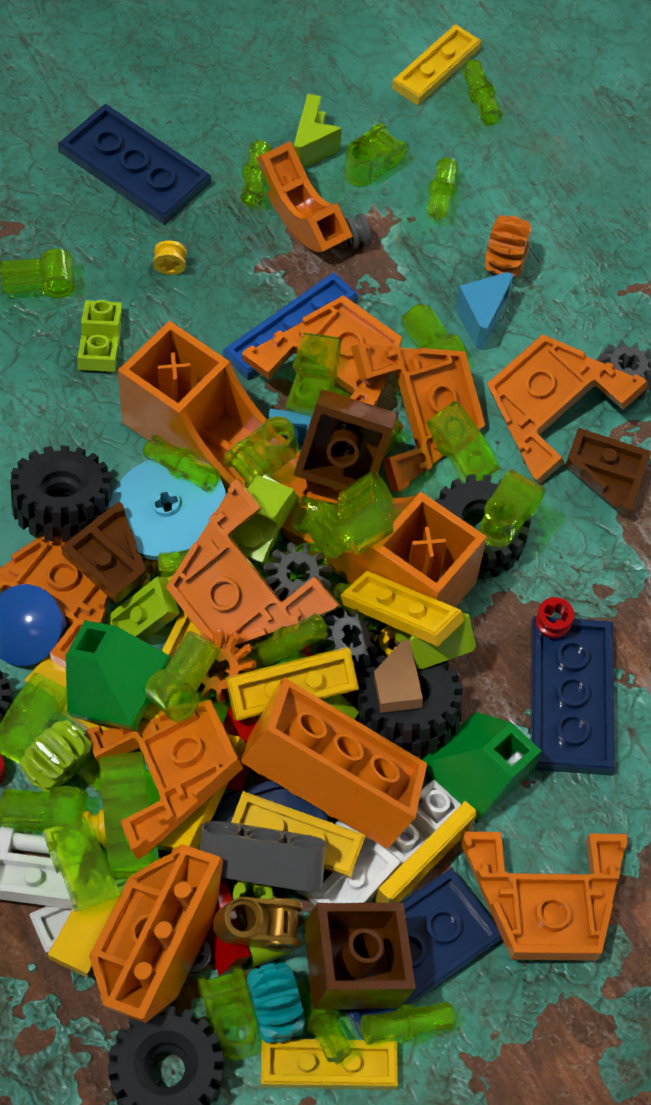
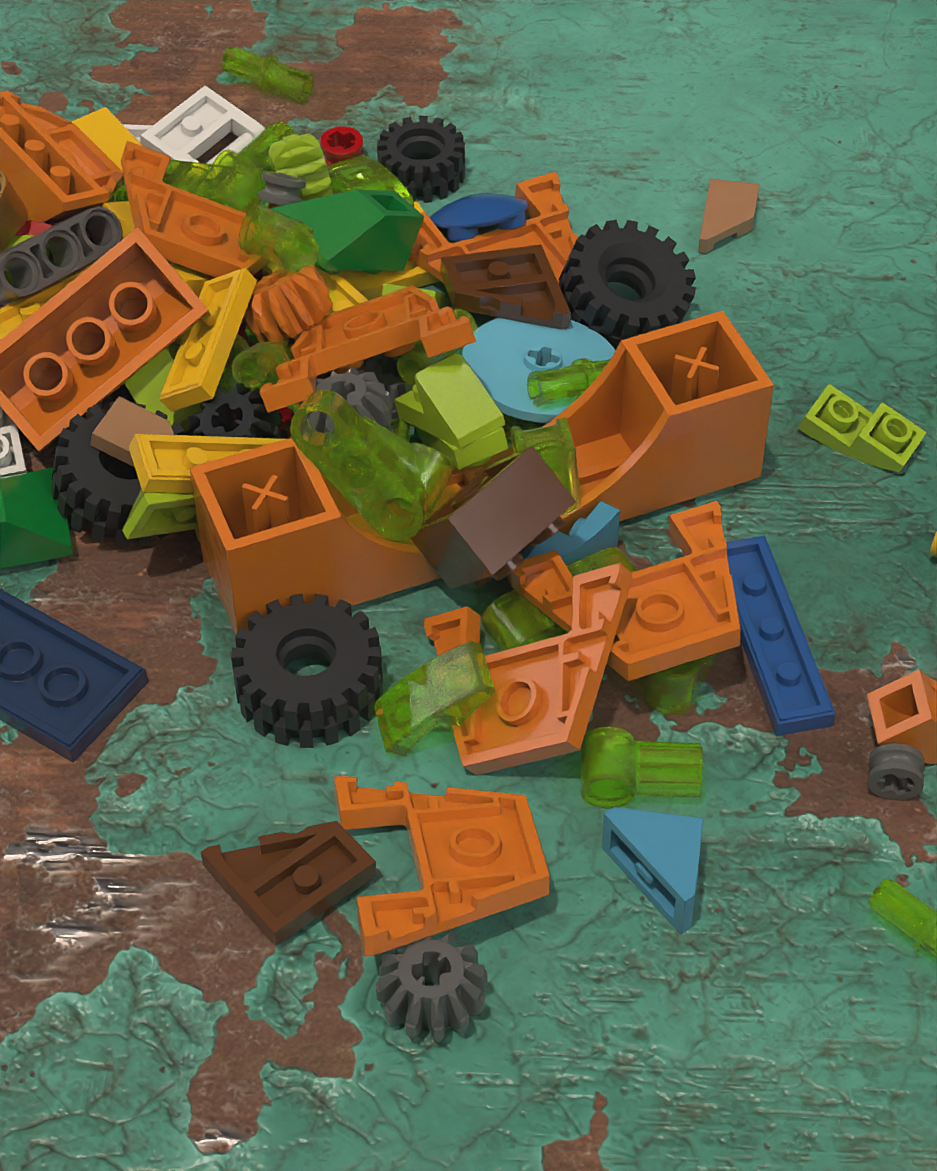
camera: 125 degrees right, 10 degrees down
clear neon green slope [42,817,120,912] -> none
clear neon green slope [285,332,341,417] -> none
clear neon green piece [479,469,546,547] -> none
orange gear [485,215,532,278] -> none
red bush [535,597,574,638] -> none
none -> dark grey bush [257,171,307,205]

